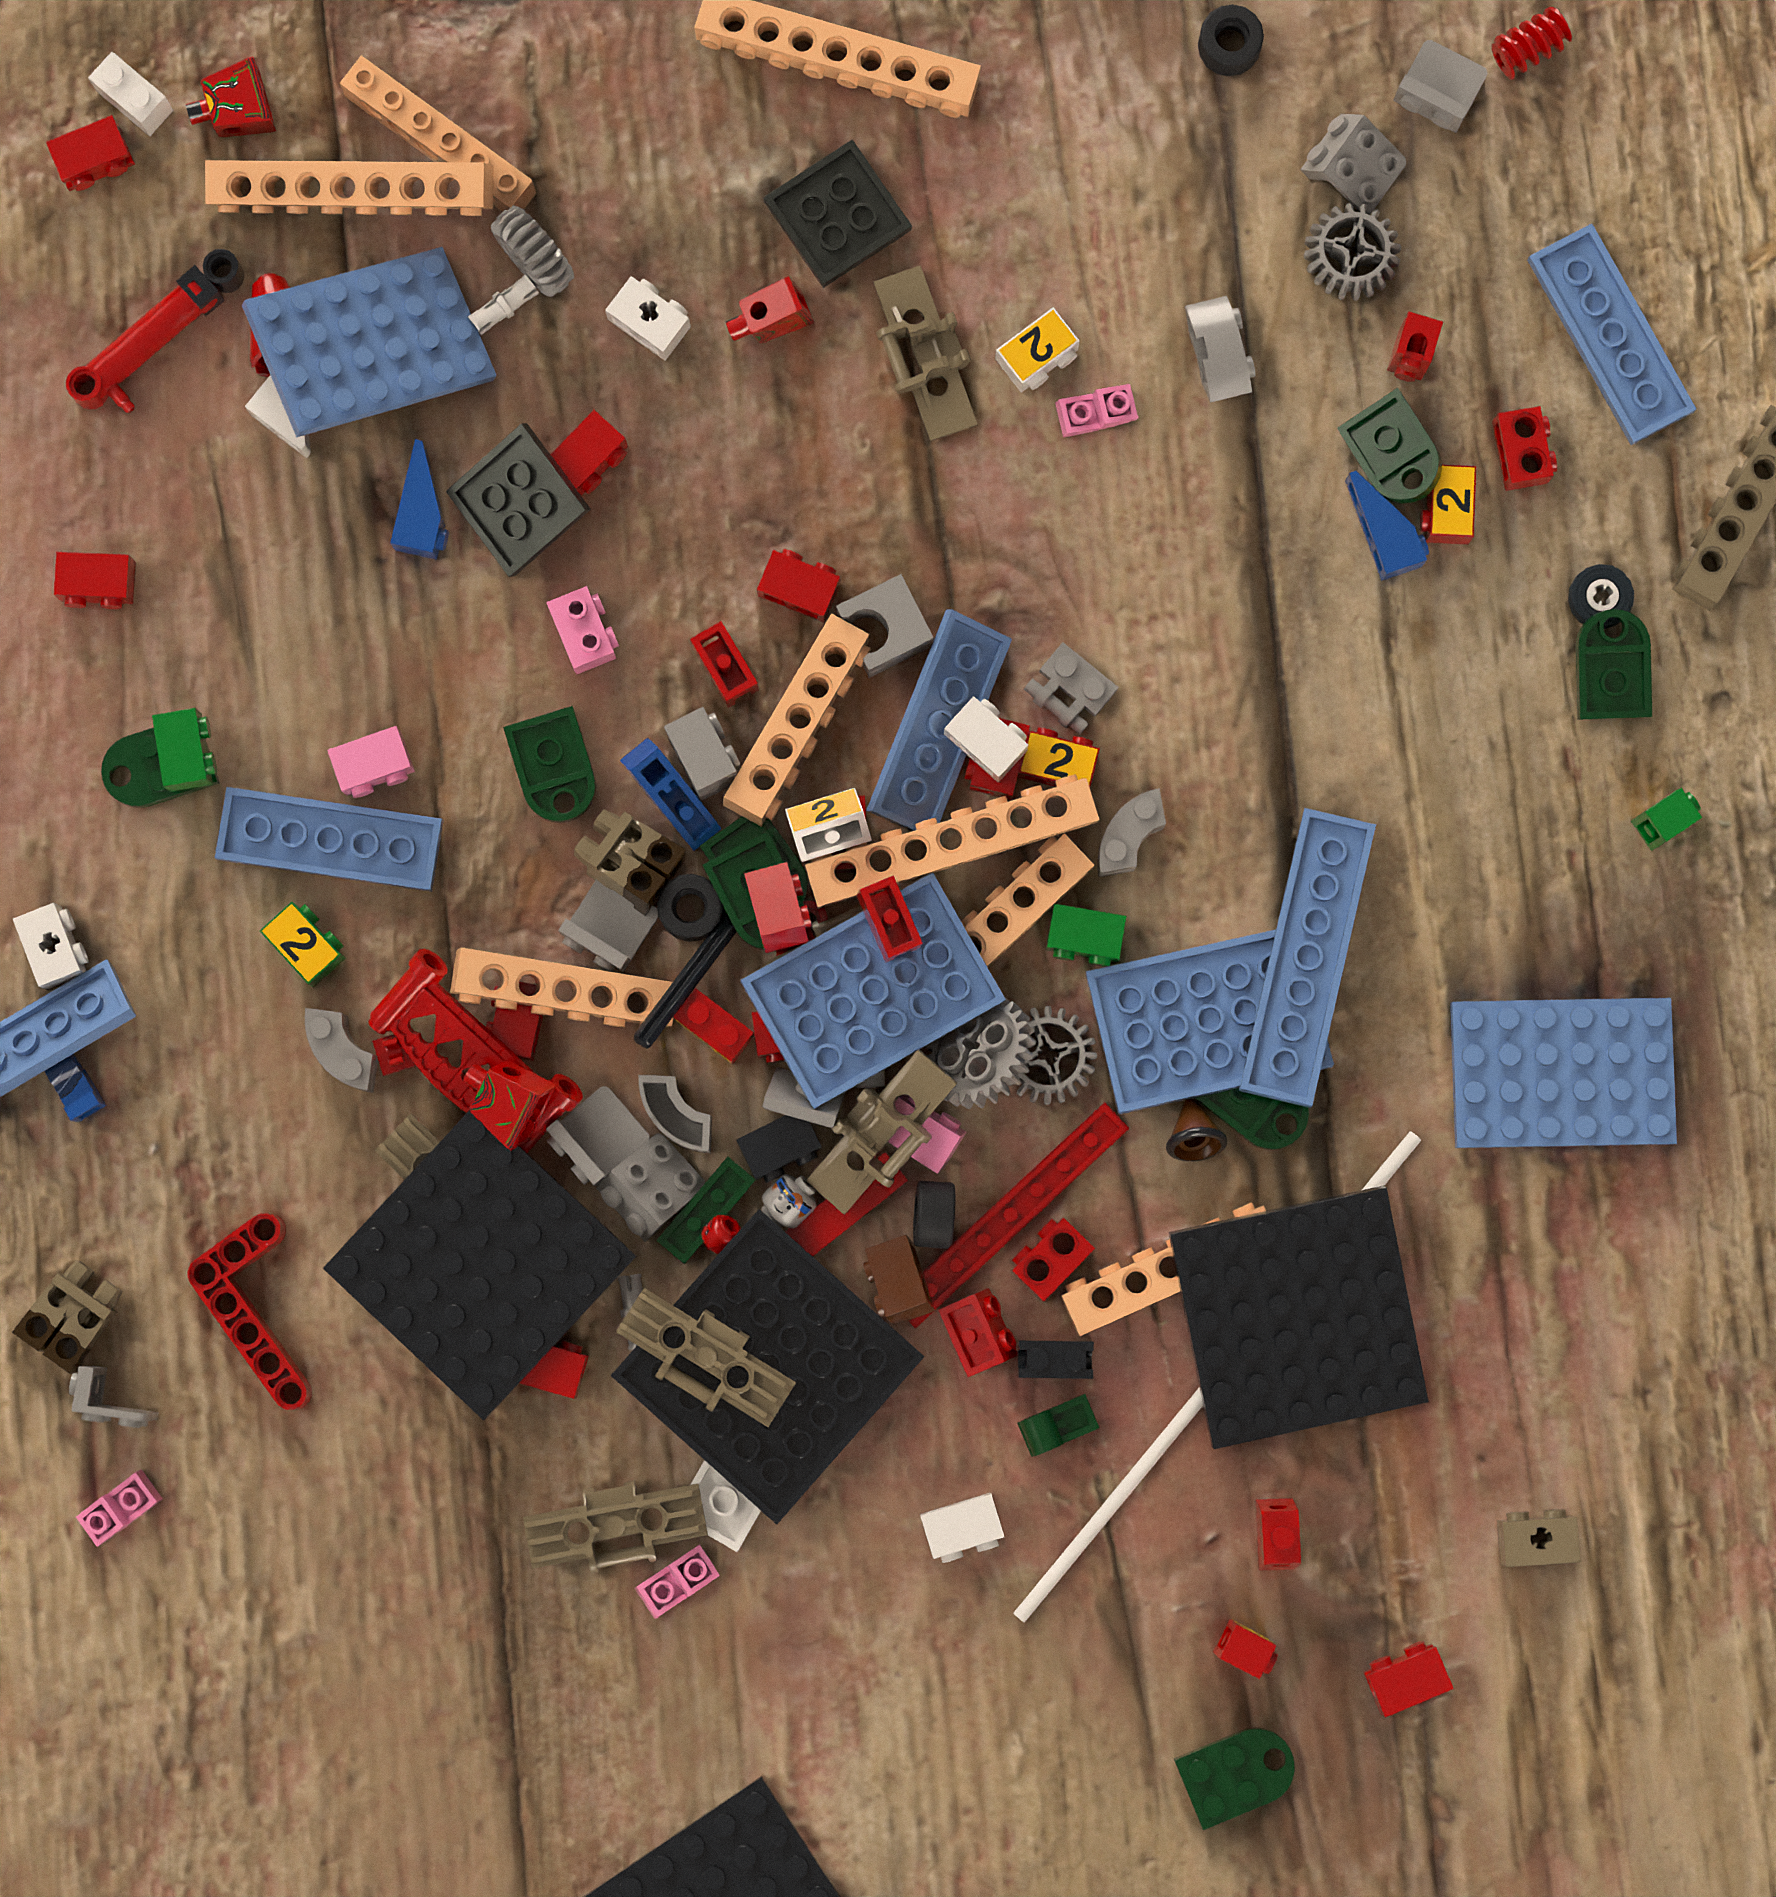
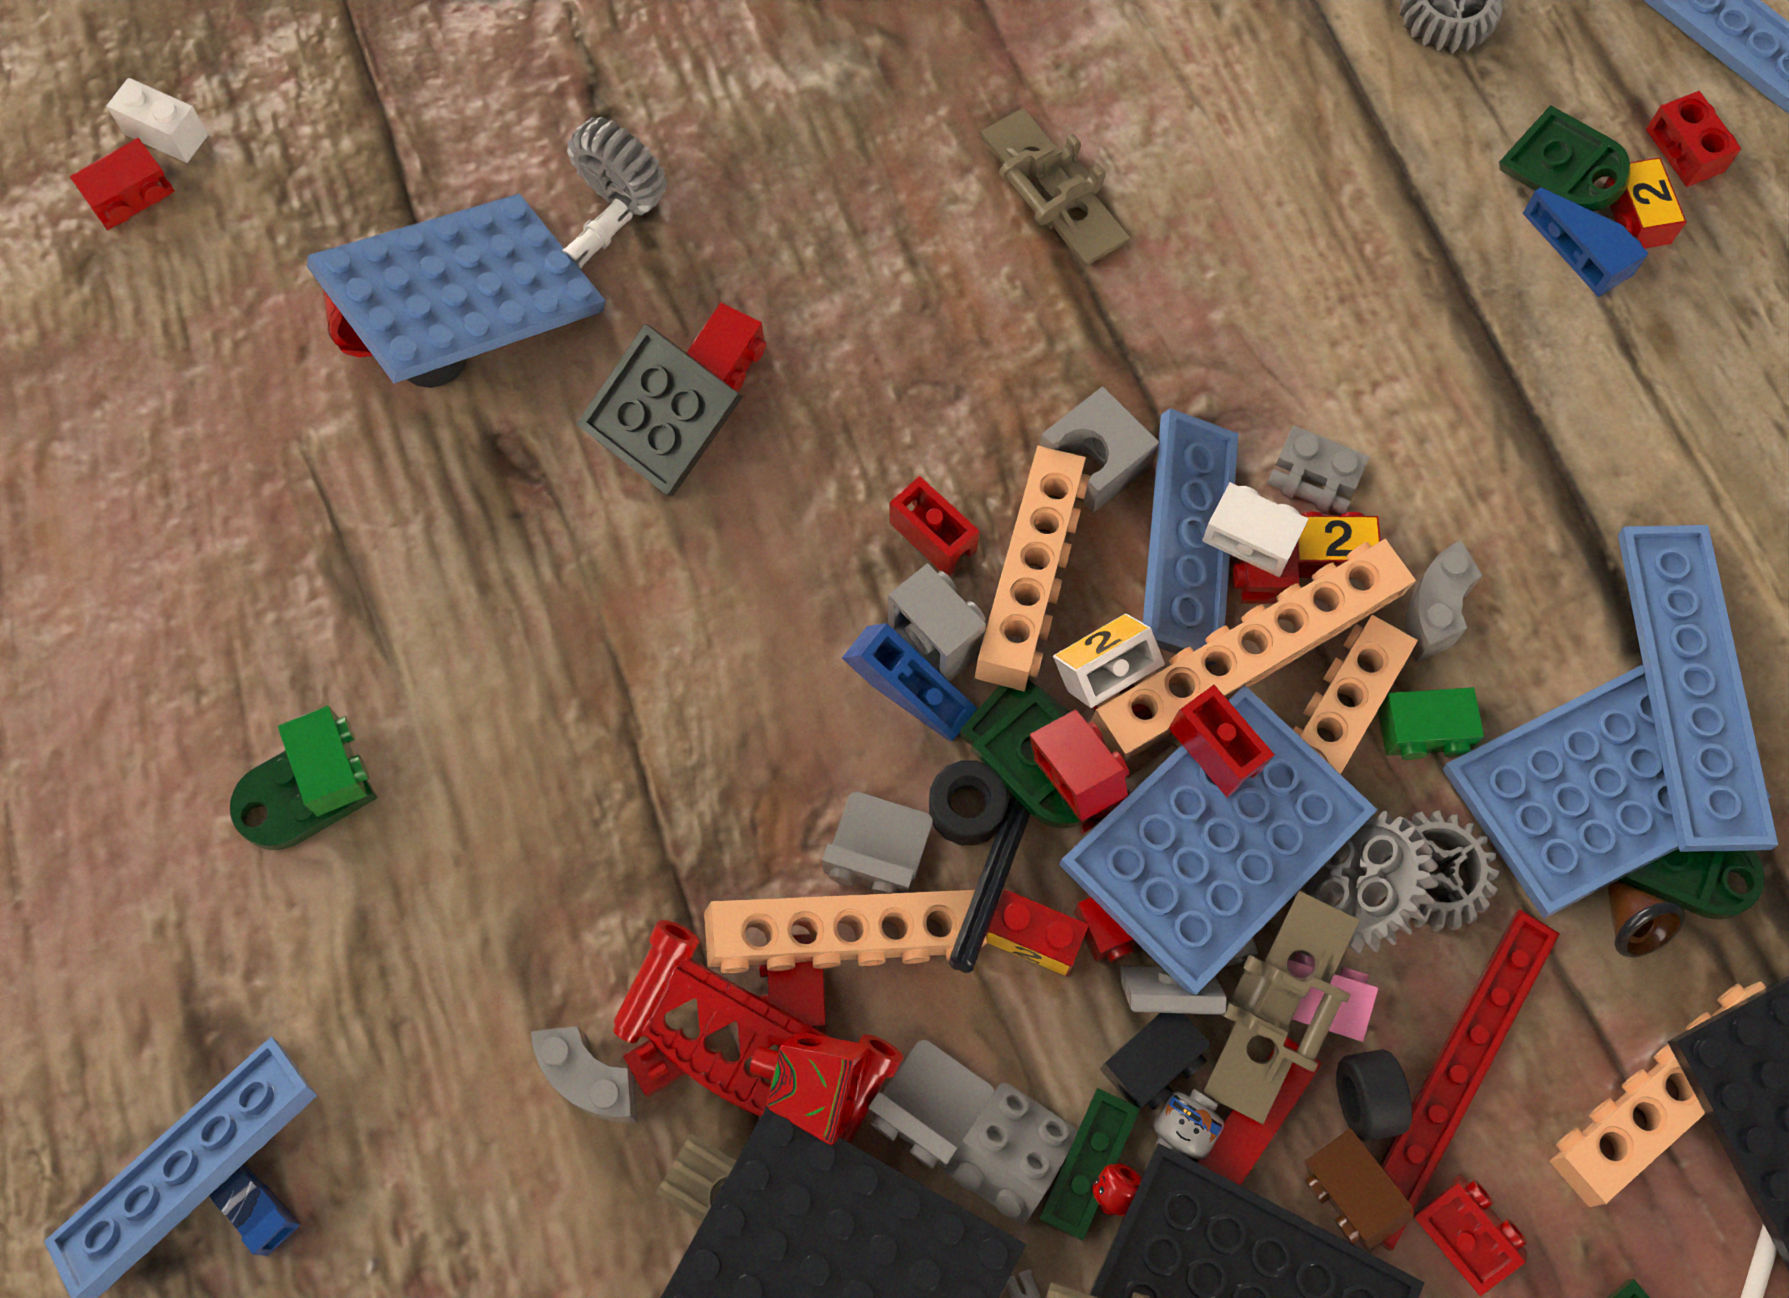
camera: 15 degrees left, 15 degrees down
white brick [13,903,88,990] -> none
red brick [54,552,136,609] -> none
red piece [66,249,244,413] -> none
red torso [186,56,276,138] -> none
light nougat brick [205,160,493,216] -> none
medium blue plate [215,787,444,892] -> none
white slope [245,375,311,458] -> none
brick [260,902,346,988] -> none
bright pink brick [327,726,415,798] -> none
light nougat brick [340,55,536,212] -> none
blue slope [390,439,449,560] -> none
dark green plate [503,706,596,823] -> none
bright pink brick [546,586,619,675] -> none
dark tan hips [574,809,686,916] -> none
white brick [605,276,691,361] -> none
light grey brick [638,1075,713,1154] -> none
red torso [725,276,815,343] -> none
red brick [757,549,841,623] -> none
pearl dark grey plate [763,139,912,288] -> none
brick [995,307,1080,392] -> none
red brick [1011,1218,1095,1302] -> none
black brick [1018,1340,1094,1379] -> none
bright pink slope [1055,384,1138,437] -> none
light grey brick [1185,296,1256,403] -> none
red brick [1387,311,1443,382] -> none

